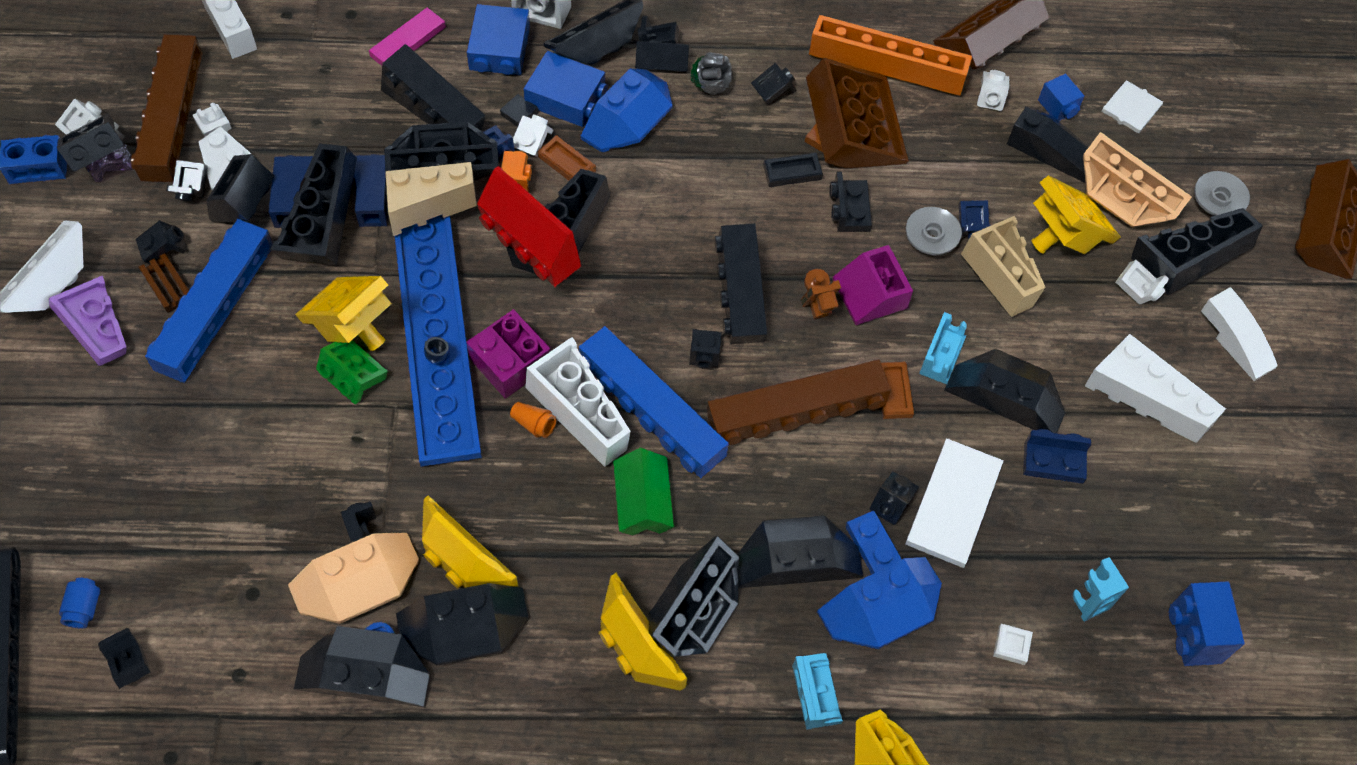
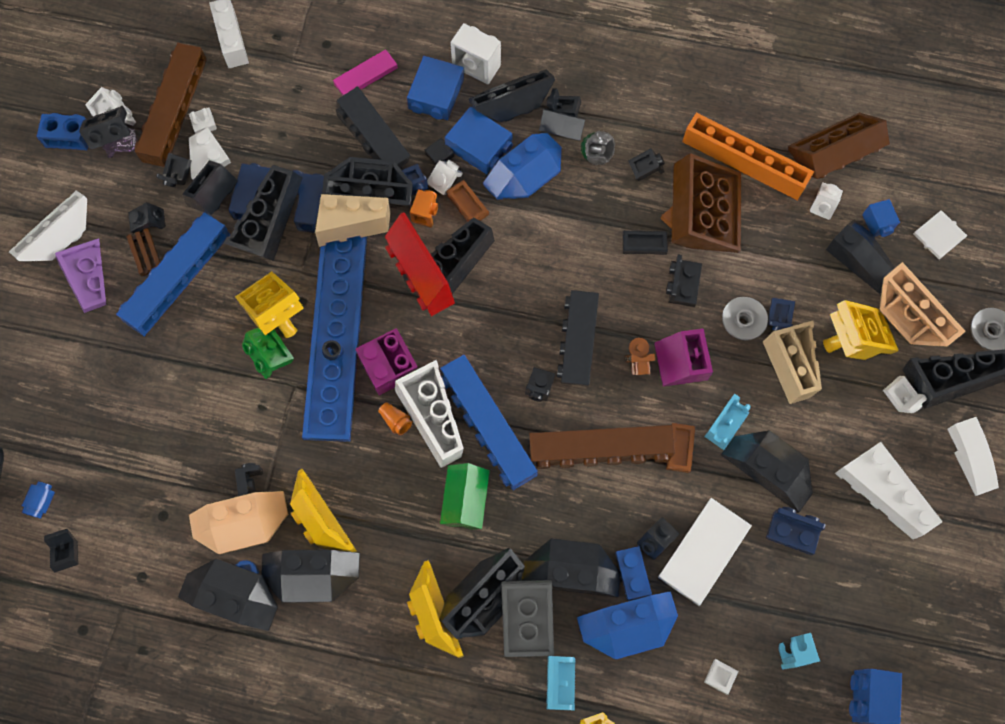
camera: 15 degrees right, 10 degrees up
none -> dark grey tile [502,580,554,657]

